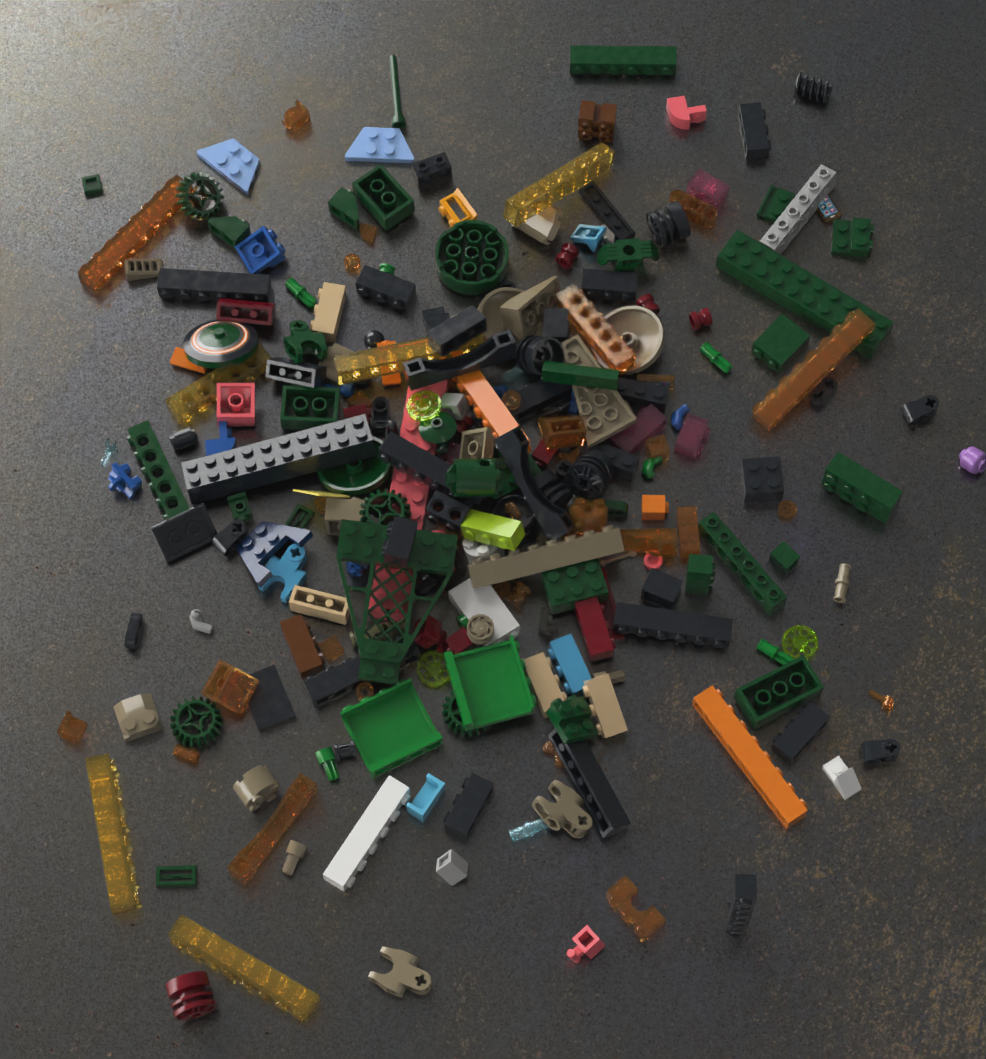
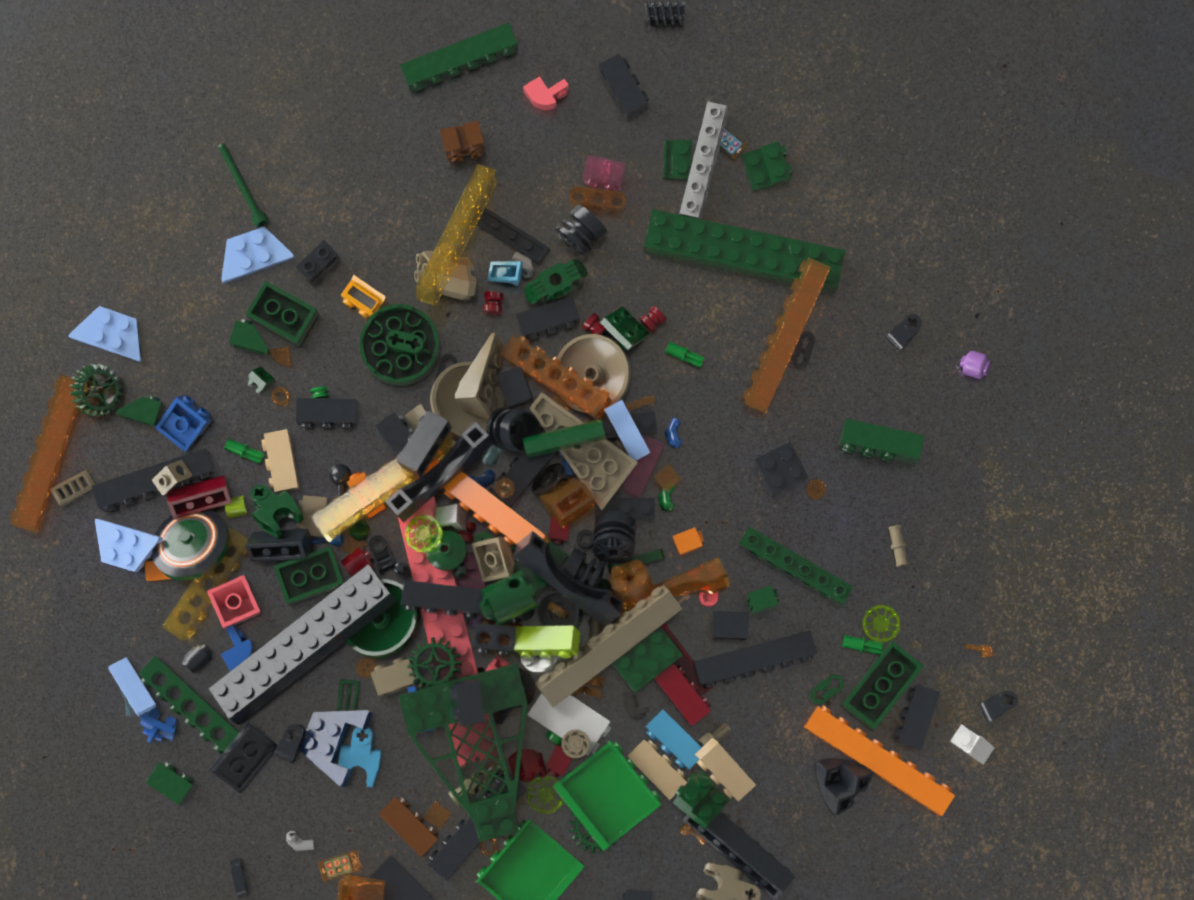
camera: 20 degrees left, 15 degrees up
dark green brick [227,492,253,524] -> none
clear orange brick [282,100,311,133] -> none
tan brick [289,585,351,625] -> none
light yellow window [293,489,350,498] -> none
clear pink brick [674,413,711,460] -> none
clear orange beam [676,506,700,559] -> none
dark green brick [751,314,810,373] -> none
dark green panel [769,542,800,576] -> none
none -> light blue wing [95,519,163,572]
none -> light blue tile [108,657,156,716]
none -> dark green brick [145,761,195,805]
none -> dark tan bracket [152,460,193,496]
none -> lime brick [224,495,248,519]
none -> dark green tile [248,366,275,393]
none -> clear orange tile [317,850,363,882]
none -> dark green tile [349,520,370,540]
none -> dark green beam [386,330,424,354]
none -> dark green plate [600,306,650,351]
none -> light blue tile [604,400,650,461]
none -> dark green beam [809,674,844,705]
none -> black brick [816,758,873,815]

